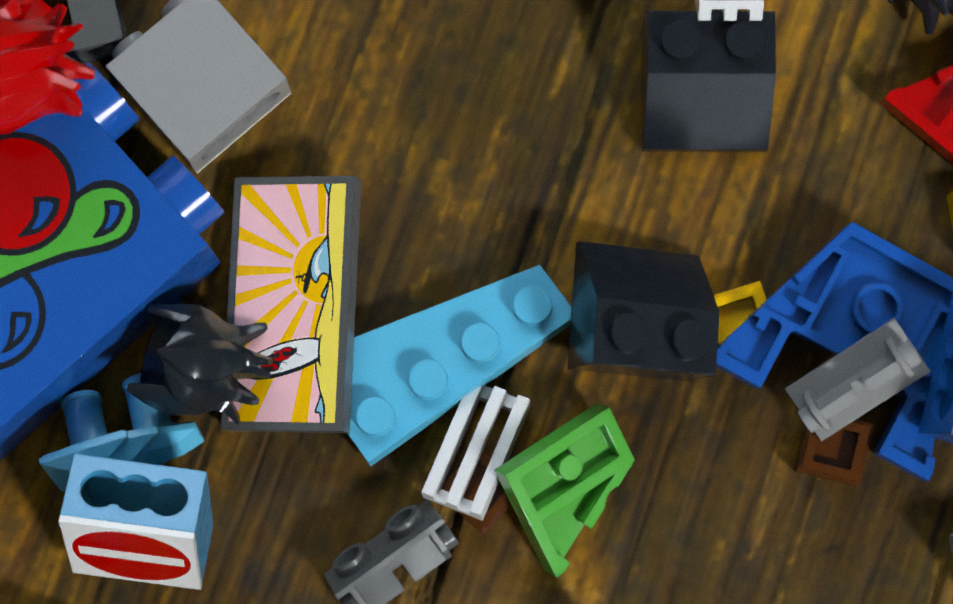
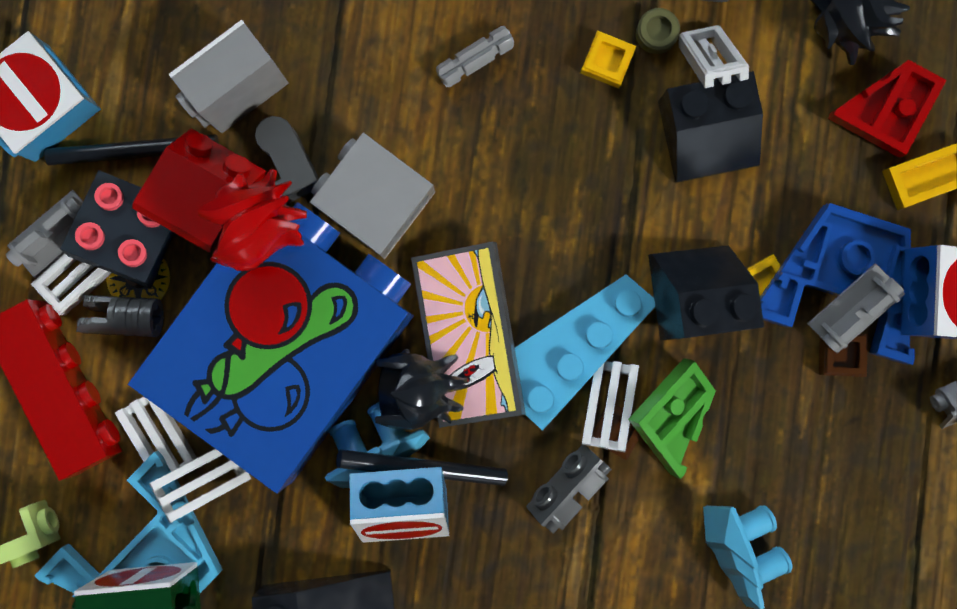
camera: 10 degrees left, 5 degrees up
none -> black bar [336,449,508,486]

